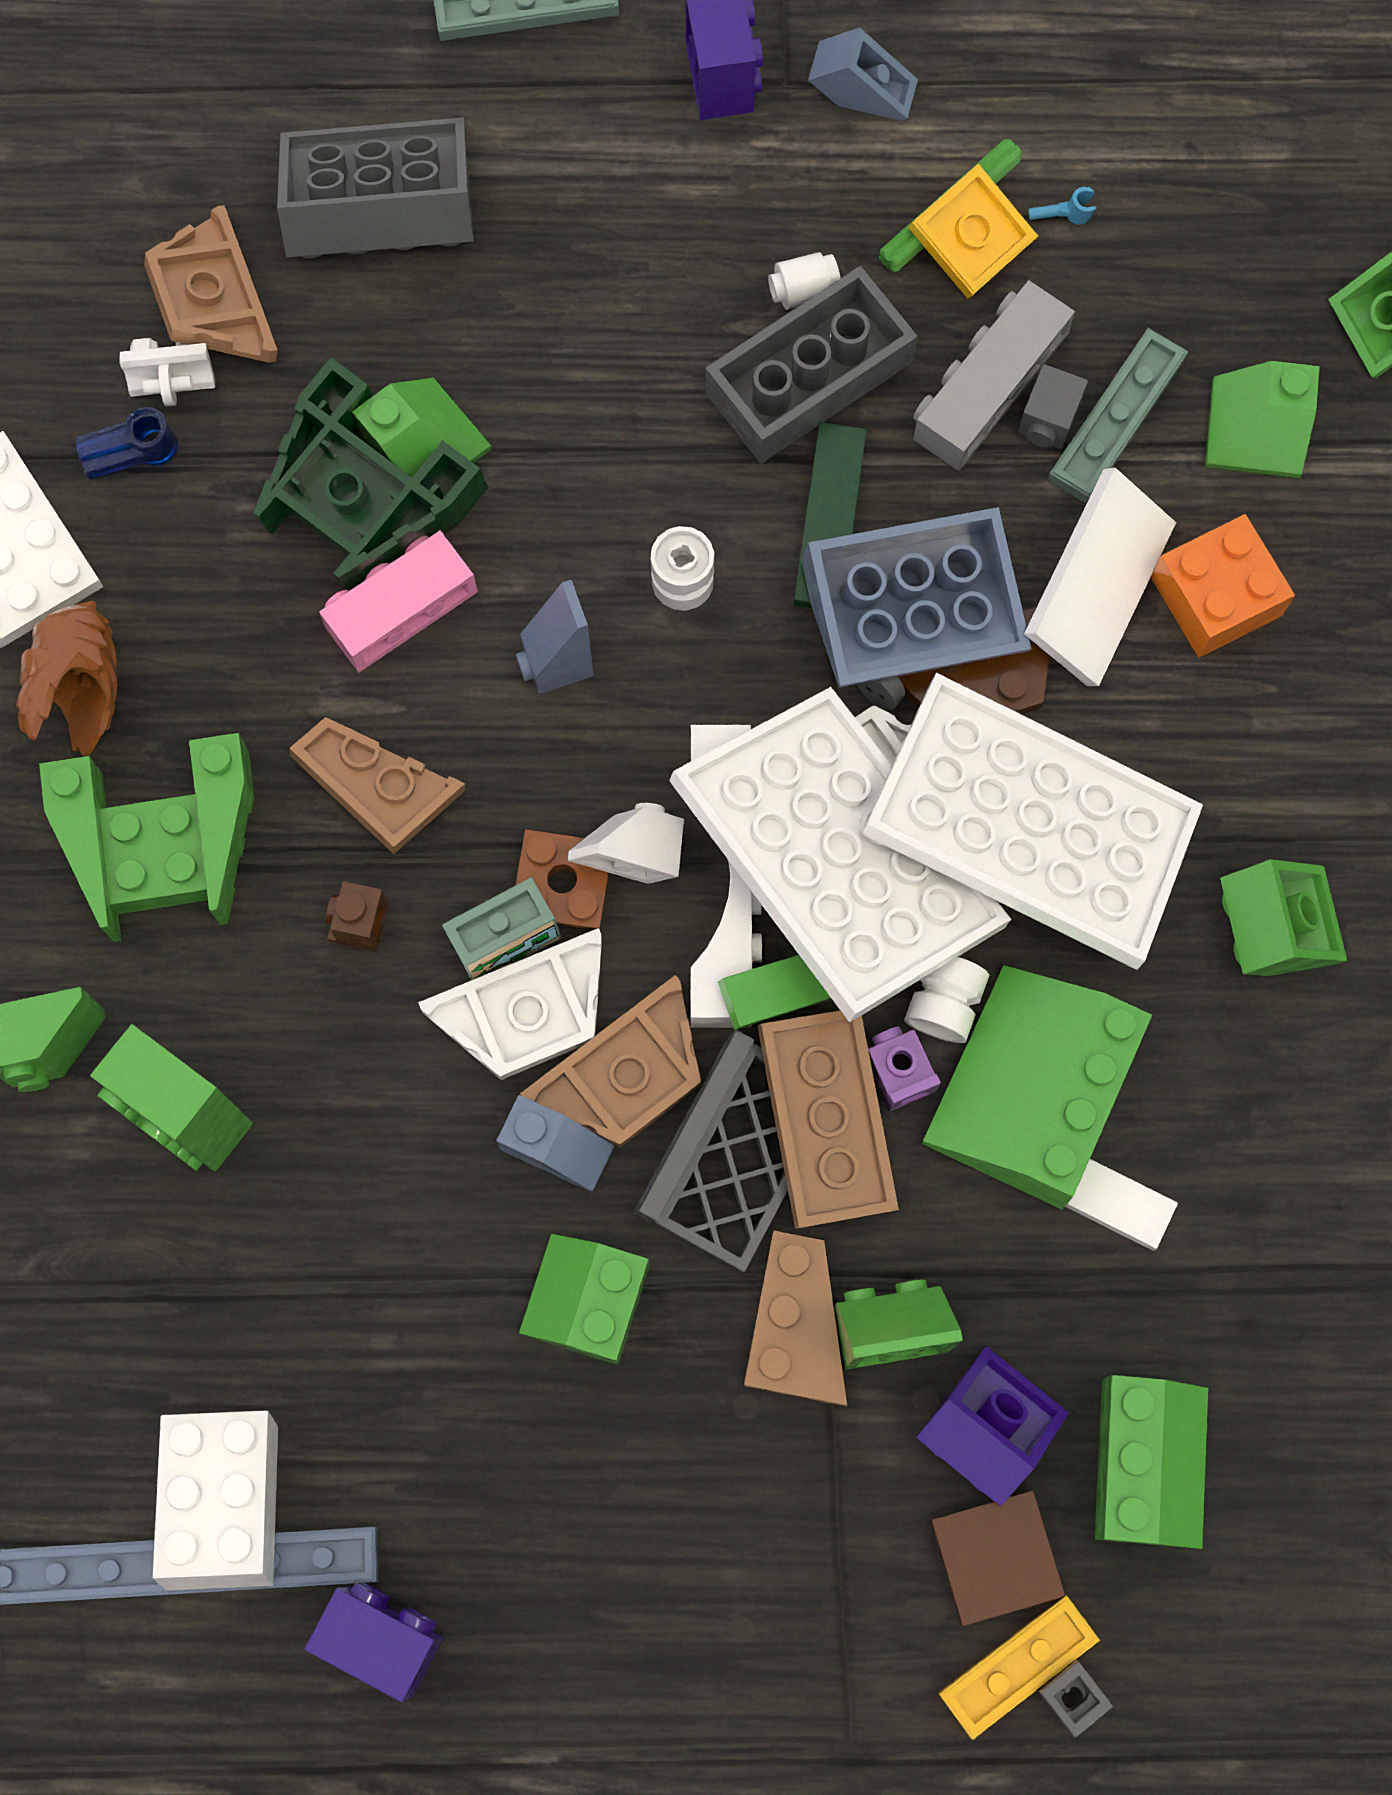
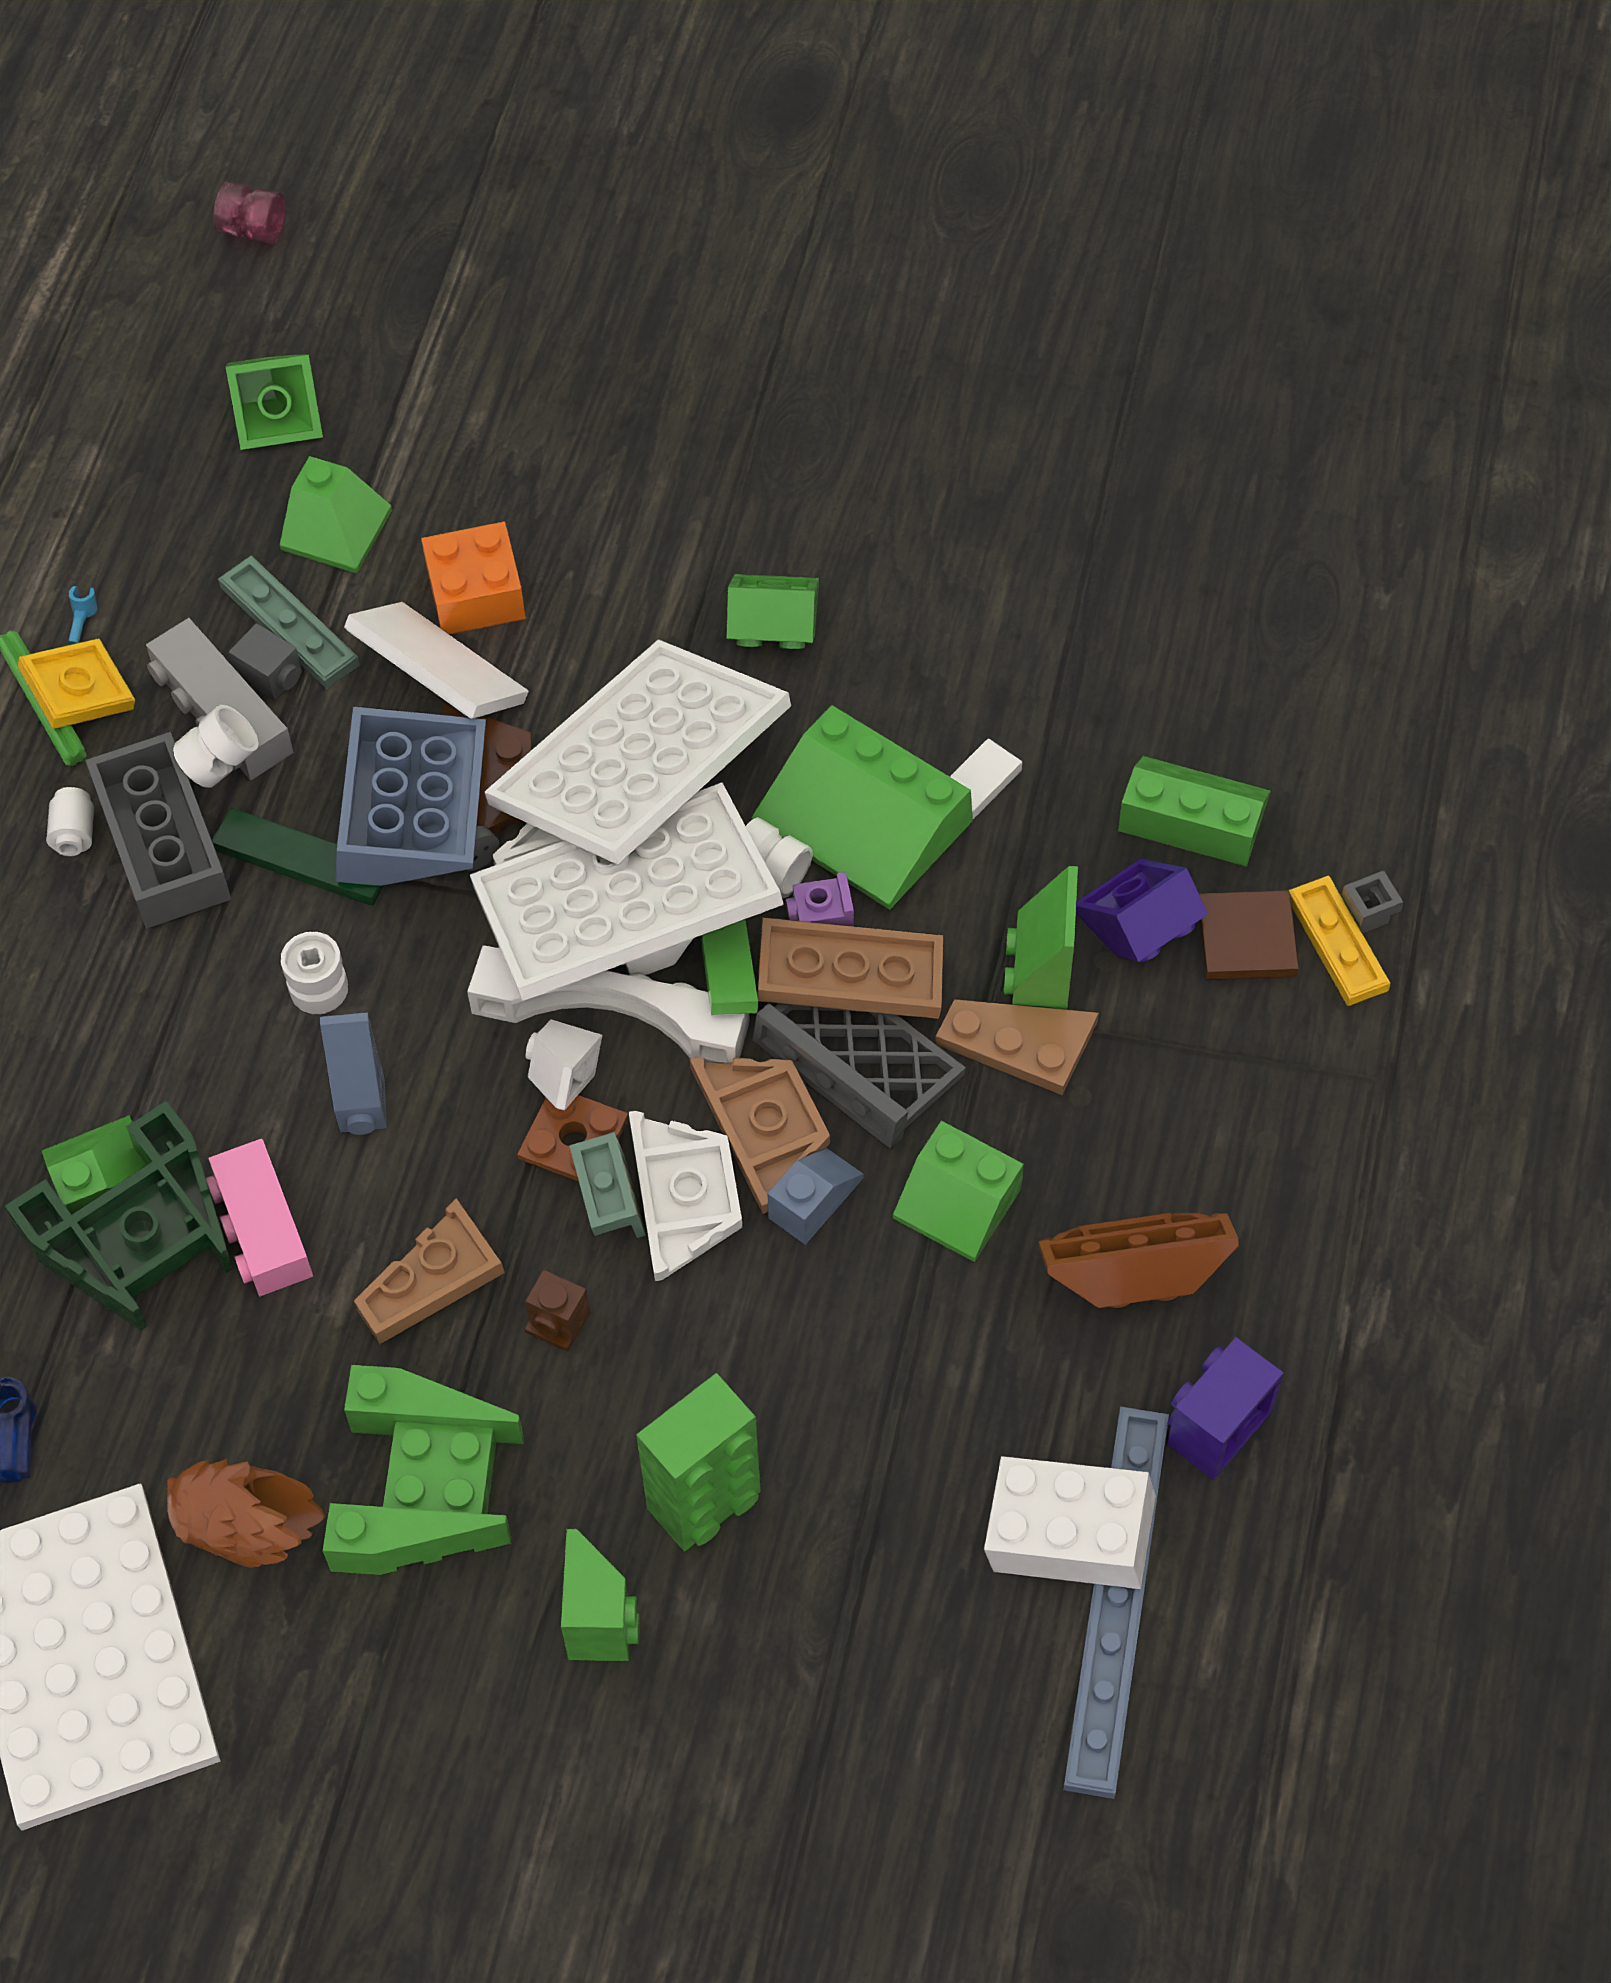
camera: 75 degrees left, 15 degrees down
none -> white wheel [173,705,259,788]
none -> dark orange wedge [1039,1213,1239,1308]

